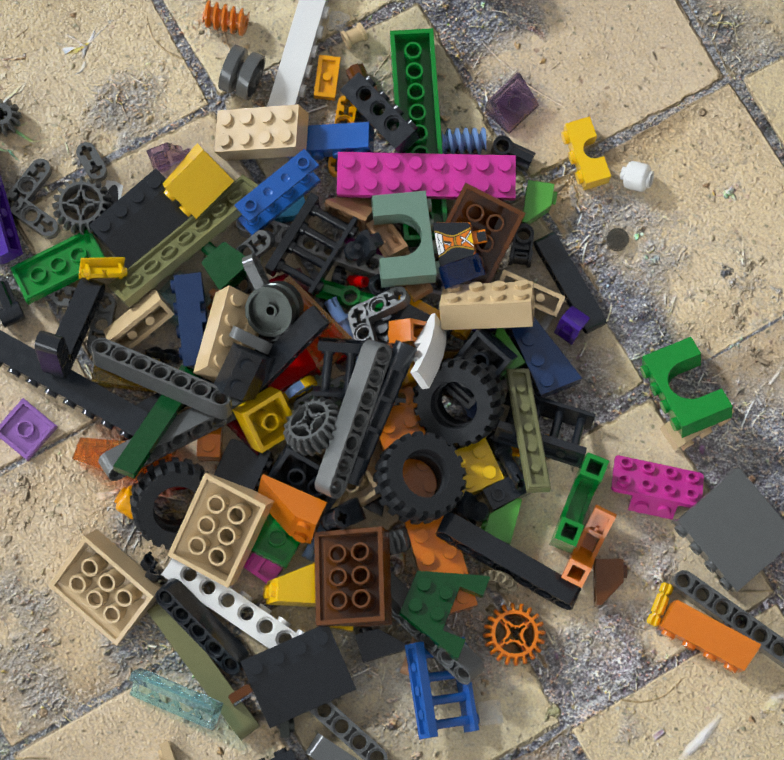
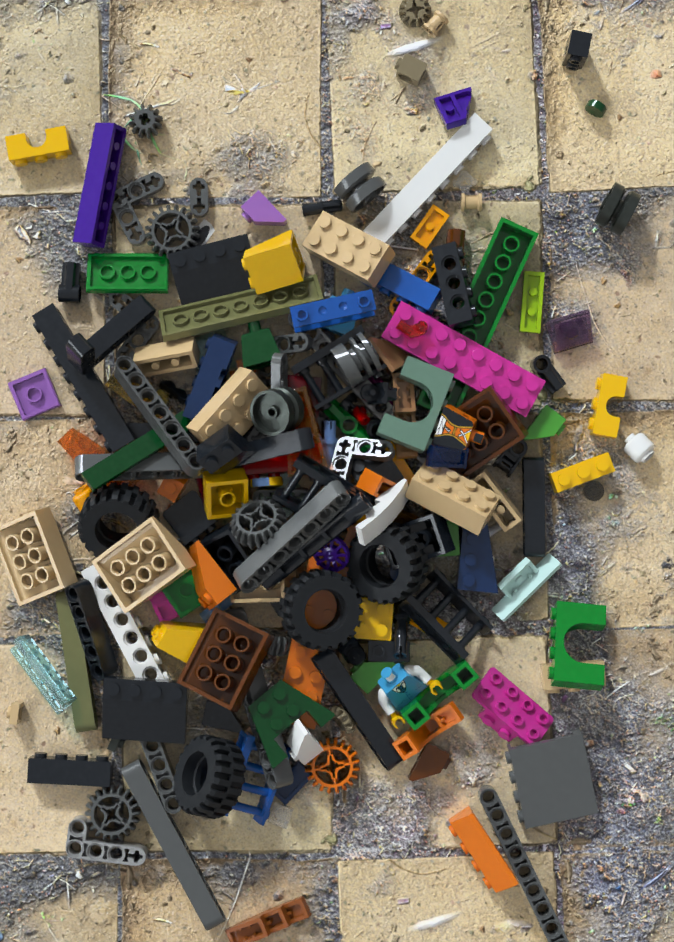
camera: 30 degrees right, 10 degrees up
yellow hinge [79,257,127,280] -> none
black piece [140,552,161,583] -> none
wing [146,142,191,172] -> none
orange piece [202,0,250,36] -> none
reddish brown tile [228,684,254,707] -> none
dark grey beam [229,325,273,355] -> none
black piece [320,497,367,531] -> none
medium blue piece [441,127,486,155] -> none
olive tile [505,369,551,493] -> none
dark purple slope [554,306,590,345] -> none
yellow axle [647,582,674,627] -> none
none -> black tyre [173,734,246,819]
none -> medium lavender slope [241,190,287,226]
none -> dark blue tile [275,761,312,805]
none -> white slope [287,719,324,765]
none -> black axle [302,199,343,217]
none -> dark purple wheel [313,537,350,572]
none -> dark grey wheel [330,332,382,388]
none -> torso [377,663,443,729]
none -> clear red arm [396,320,428,338]
none -> light aqua bracket [492,553,562,622]
none -> lime plate [519,271,545,334]
none -> yellow brick [547,452,615,493]

